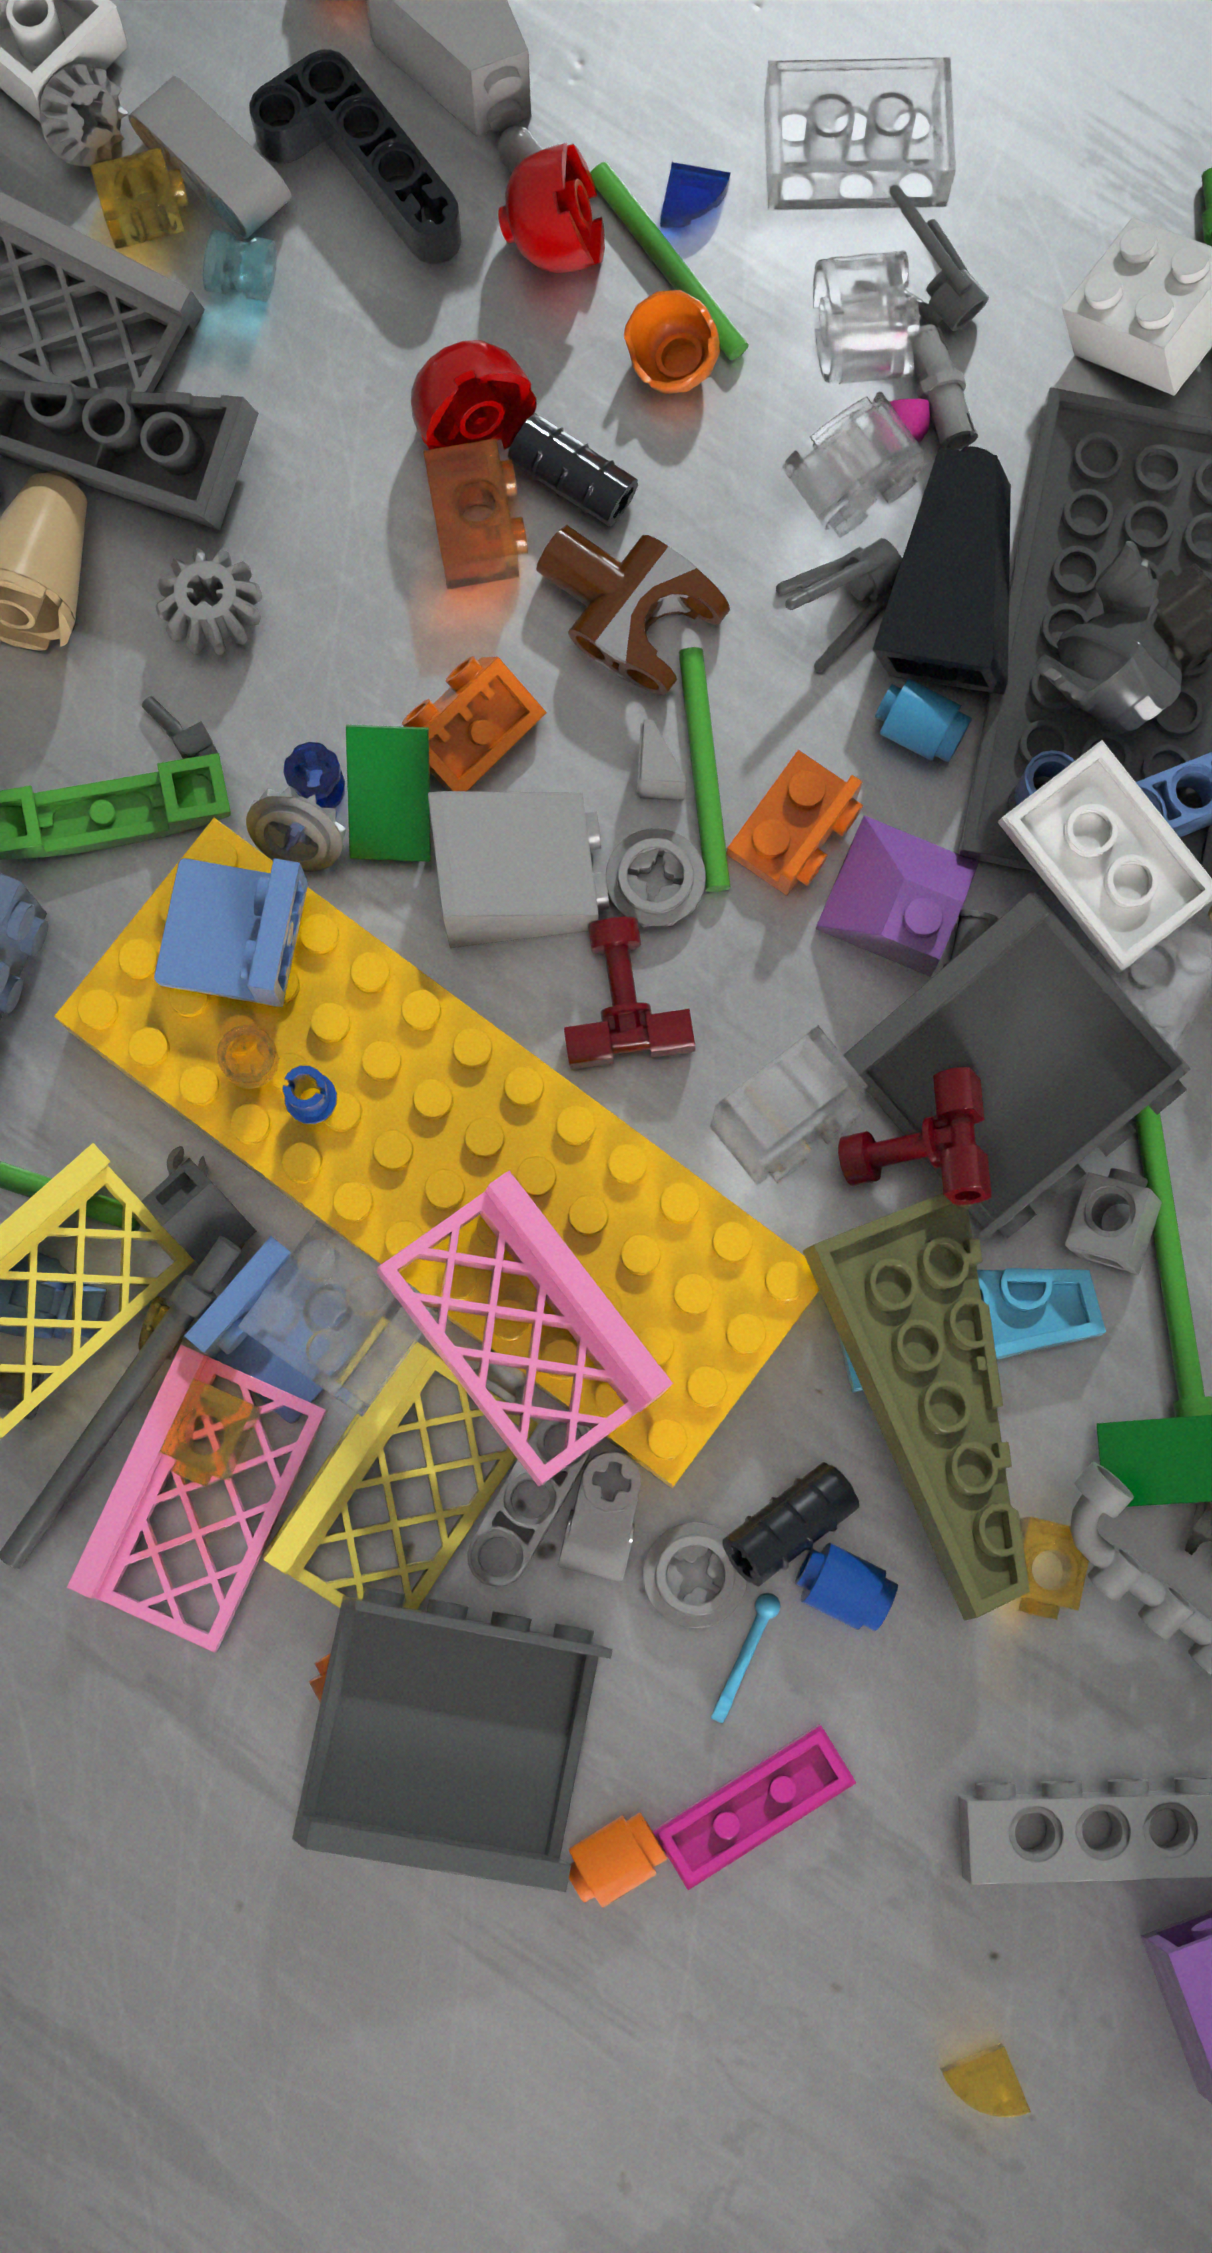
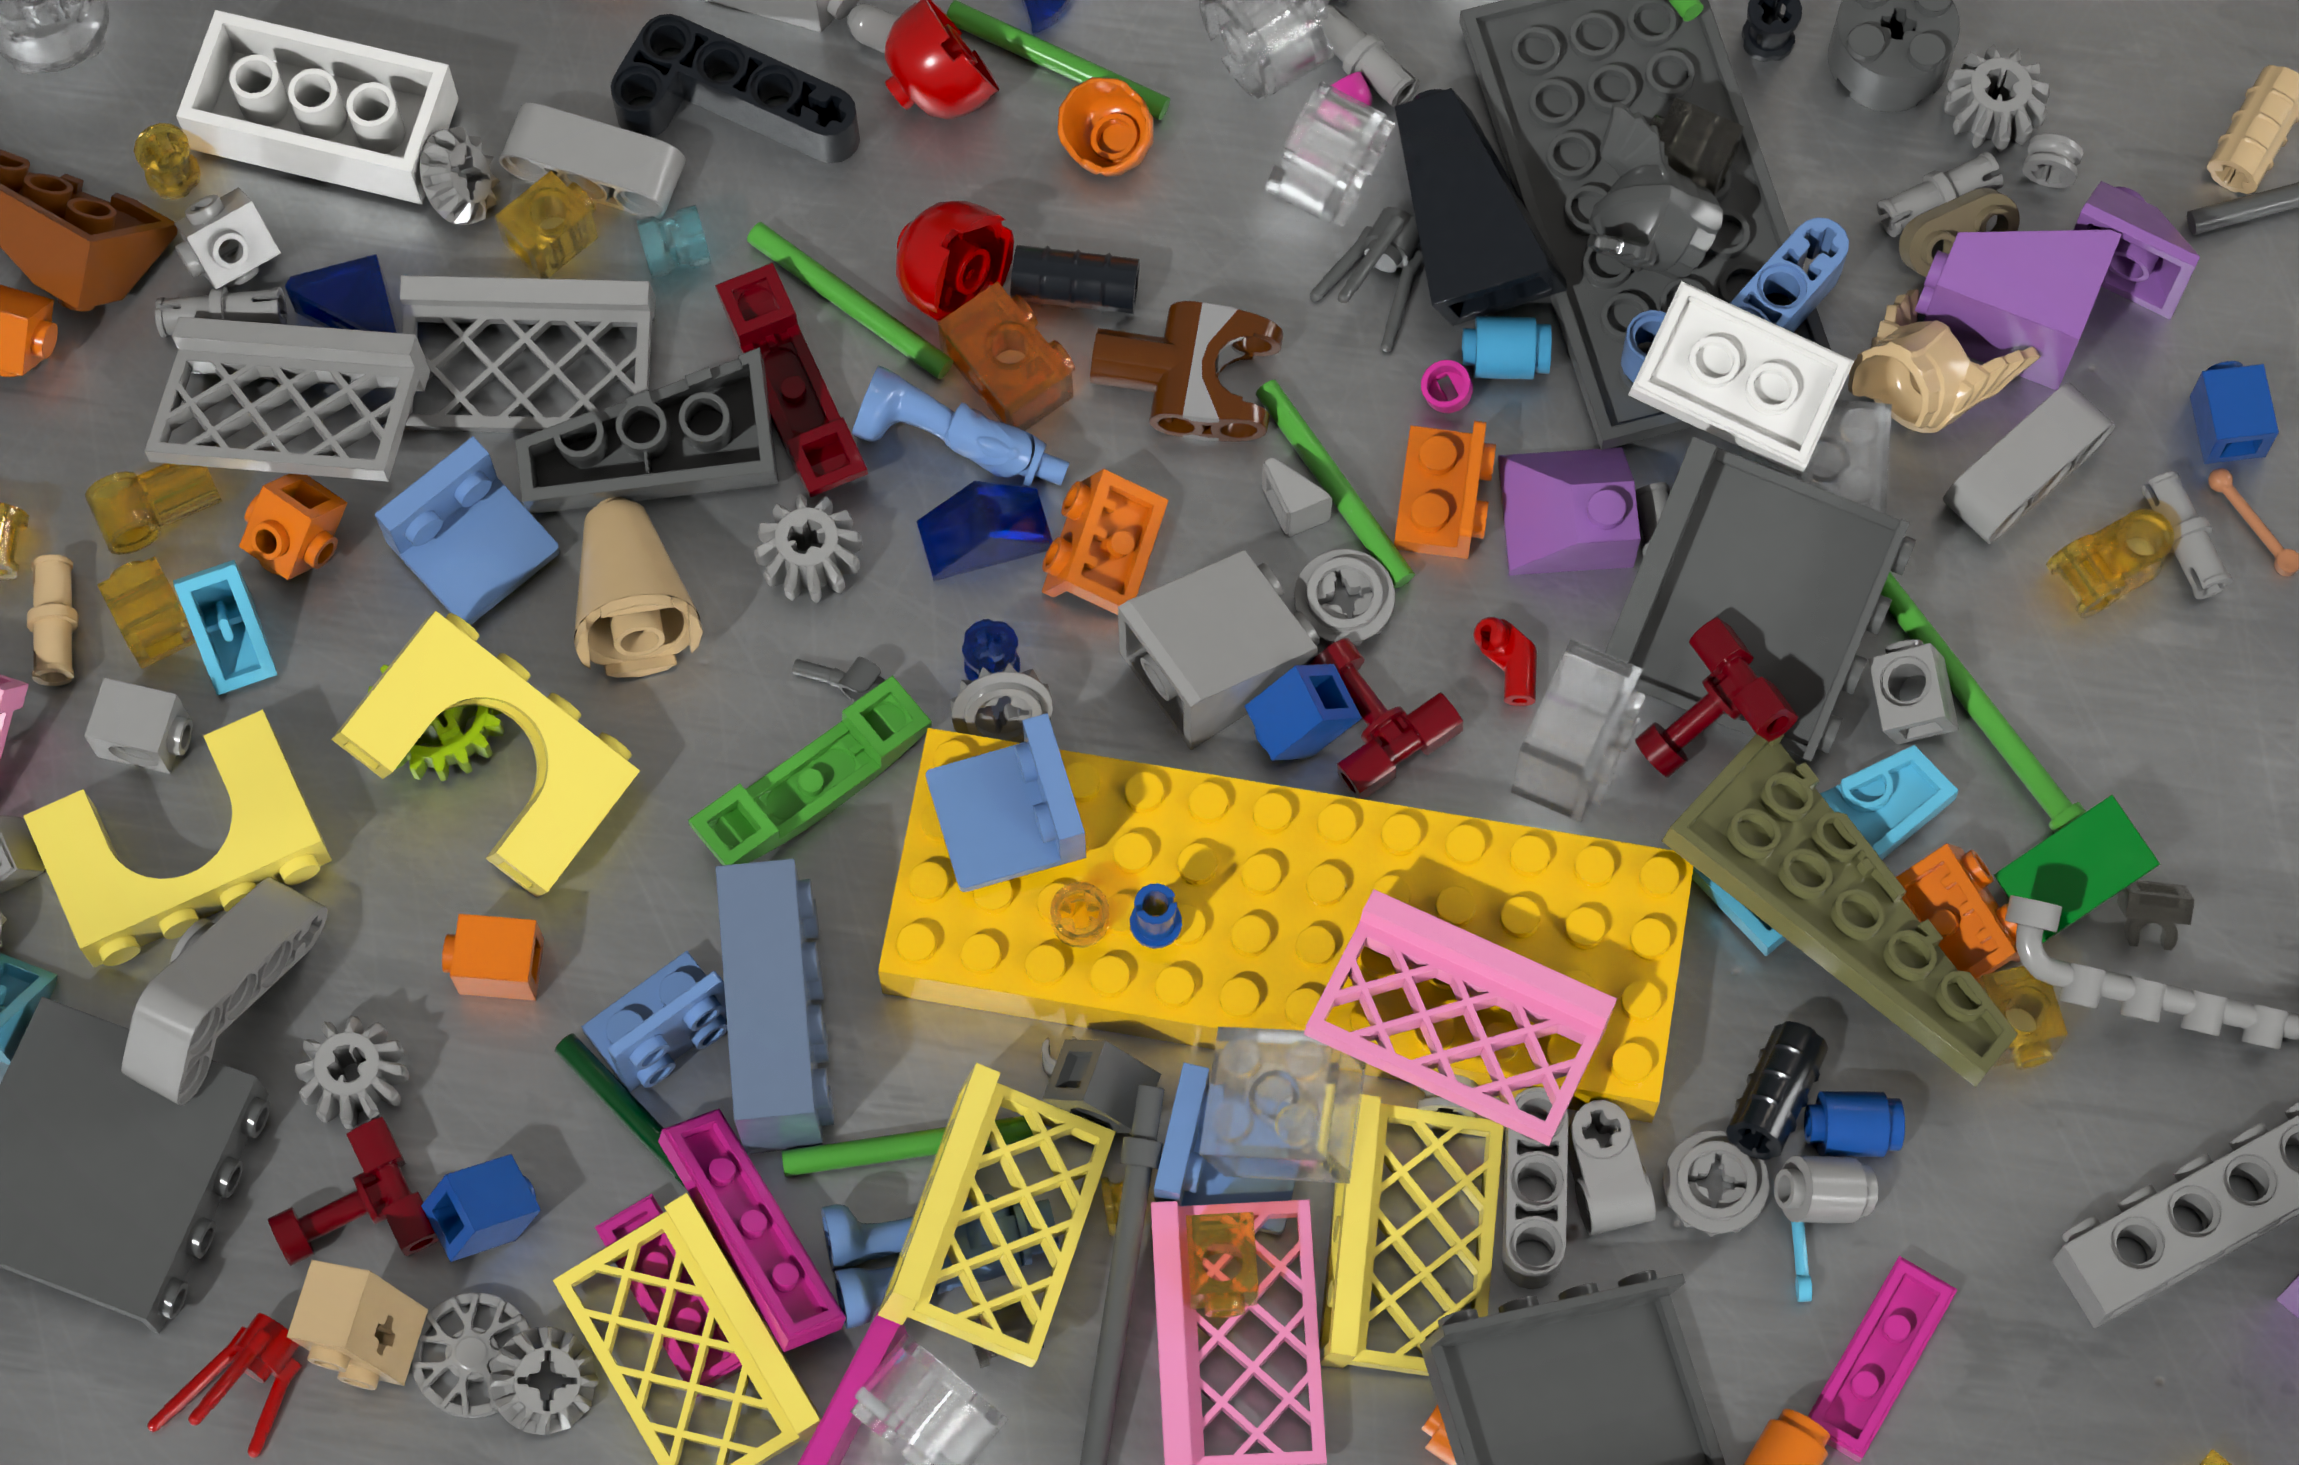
camera: 25 degrees left, 10 degrees down
green piece [346,725,431,862] -> none
none -> dark red slope [715,262,868,498]
none -> bright green bar [747,222,953,380]
none -> medium blue piece [852,365,1070,487]
none -> clear blue slope [917,481,1053,581]
none -> blue brick [1244,664,1362,761]
none -> dark pink hinge [1421,360,1473,414]
none -> red arm [1473,617,1537,706]
none -> light grey brick [1774,1156,1878,1223]
none -> orange bracket [1896,843,2020,982]

